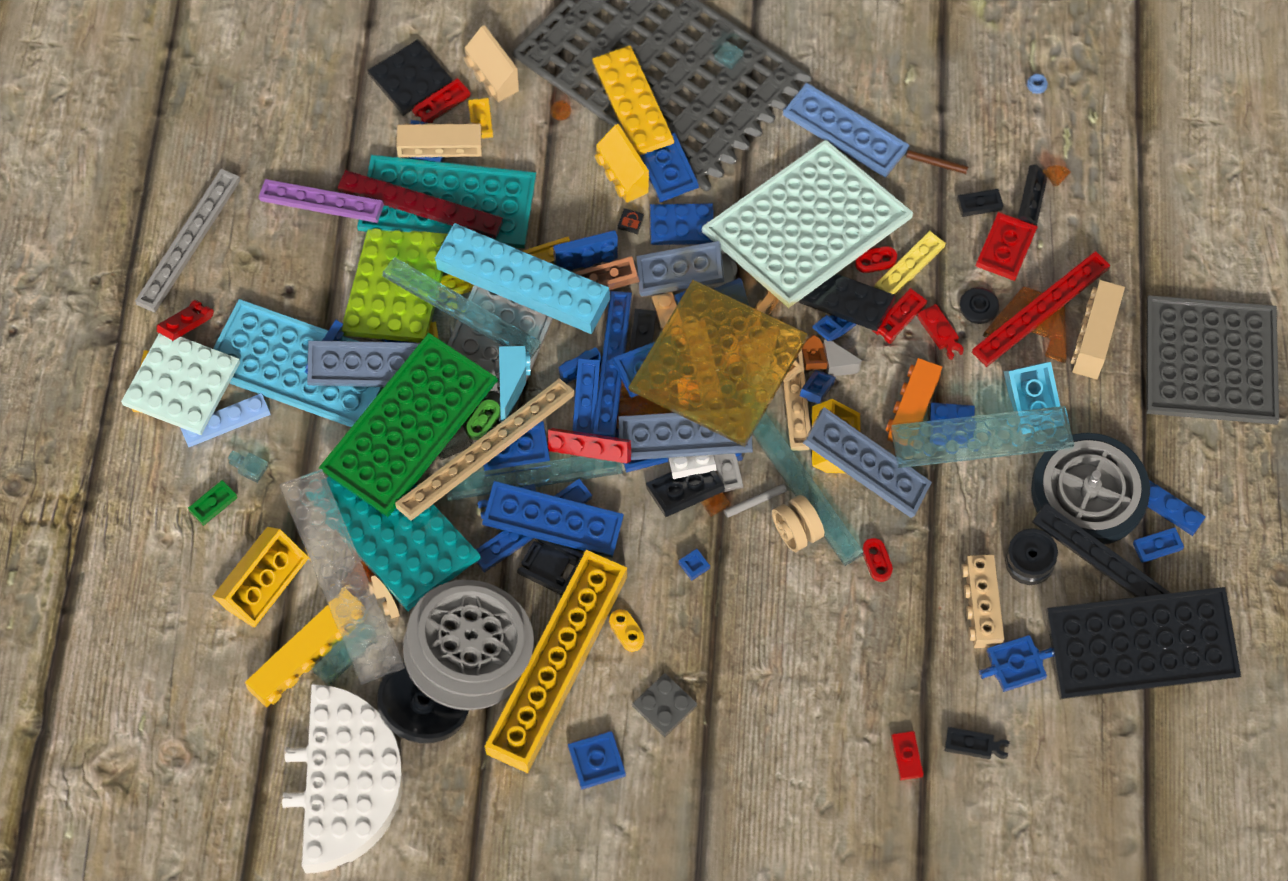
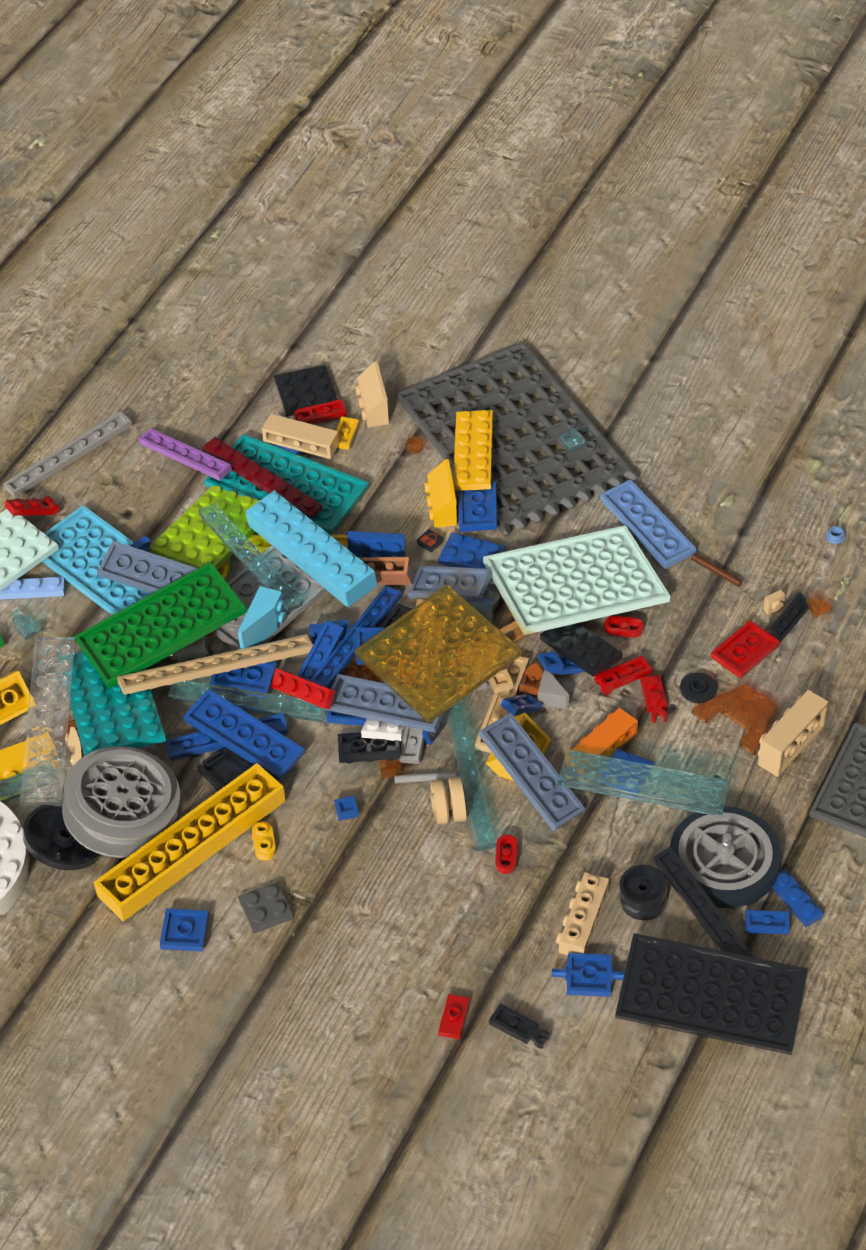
camera: 25 degrees right, 15 degrees down
bright green plate [466,400,501,440] -> none
light yellow tile [874,231,946,295] -> none
black plate [957,189,1004,217] -> none
red plate [972,251,1110,367] -> none
medium azure slope [1003,362,1065,435] -> none
none -> tan plate [763,590,785,615]

